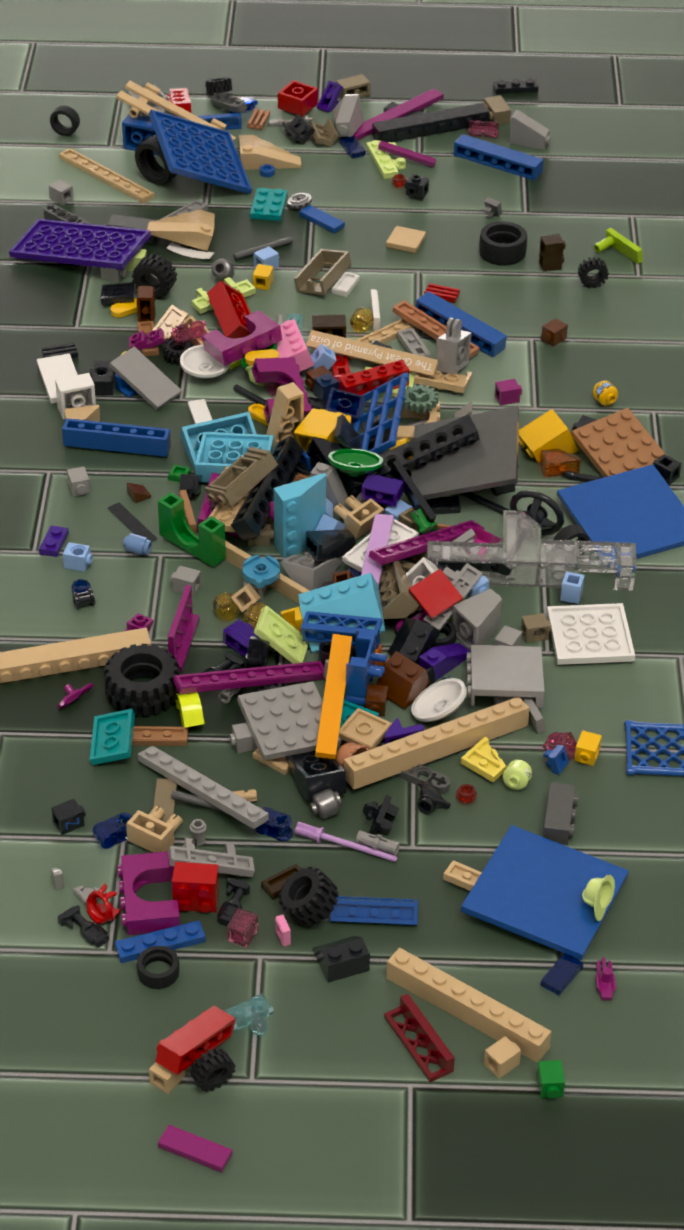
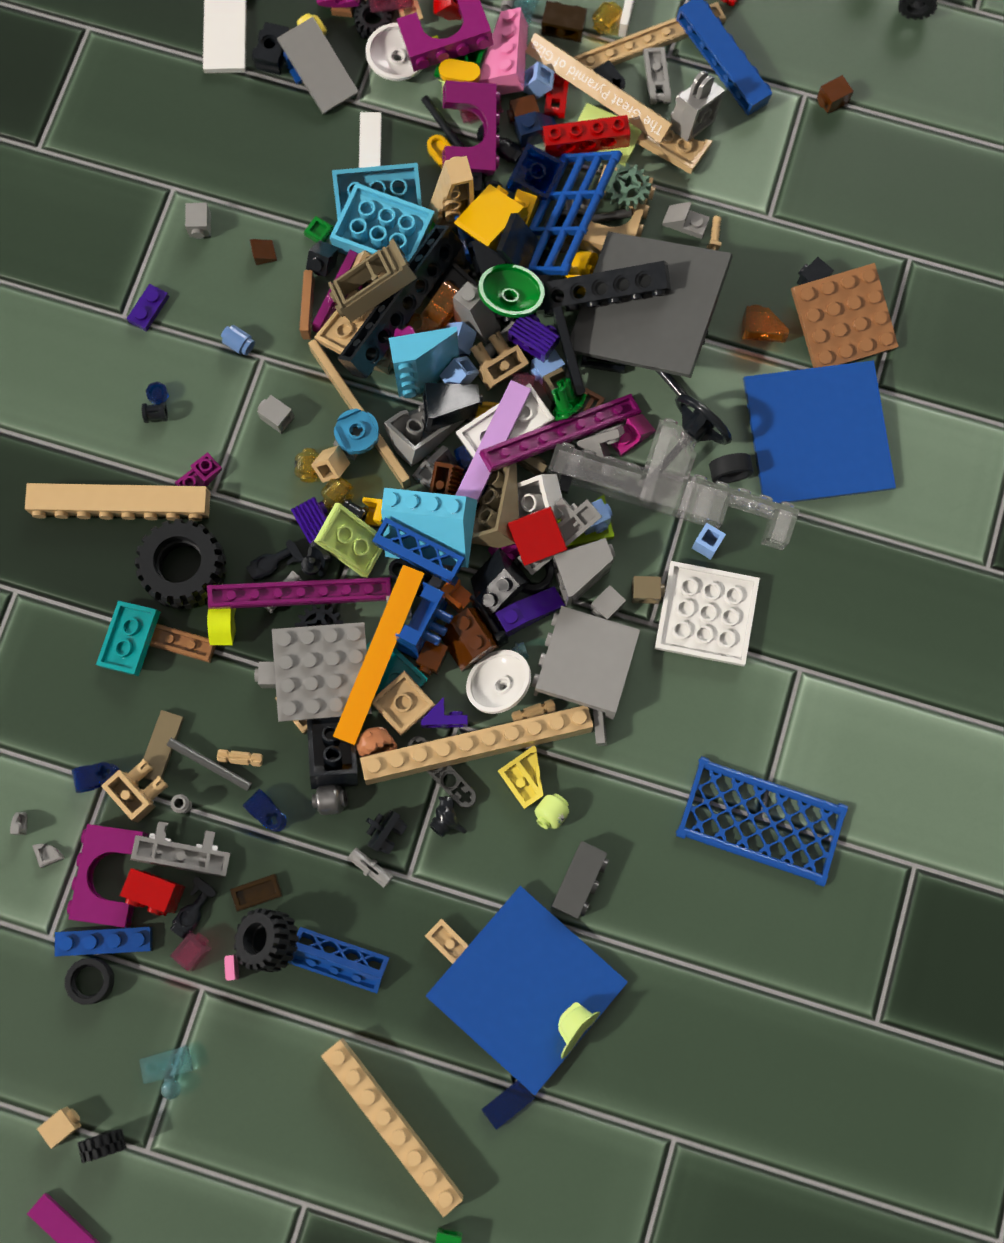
camera: 15 degrees right, 35 degrees up
black brick [51,798,86,835] -> none
white brick [55,373,96,419] -> none
magenta piece [57,683,94,709] -> none
black piece [57,905,110,947] -> none
blue brick [62,418,171,457] -> none
light blue brick [63,542,93,572] -> none
tan slope [64,405,100,422] -> none
red piece [87,884,121,924] -> none
black sticker [108,503,157,542] -> none
light grey plate [138,745,269,829] -> none
brick [155,1006,236,1075] -> none
green arch [158,492,226,567] -> none
magenta fence [167,585,200,673] -> none
lavender piece [295,822,398,862] -> none
black slope [313,936,370,983] -> none
dark red fence [384,993,455,1082] -> none
nougat plate [393,300,479,359] -> none
clear red plate [456,784,477,803] -> none
tan brick [484,1036,521,1079] -> none
magenta brick [494,379,522,406] -> none
yellow slope [519,409,579,463] -> none
clear pink bracket [543,732,577,760] -> none
blue tile [543,745,569,774] -> none
black piece [562,471,601,482] -> none
yellow brick [574,730,602,766] -> none
yellow head [592,381,618,406] -> none
magenta piece [596,957,616,1000] -> none
black brick [653,454,681,485] -> none

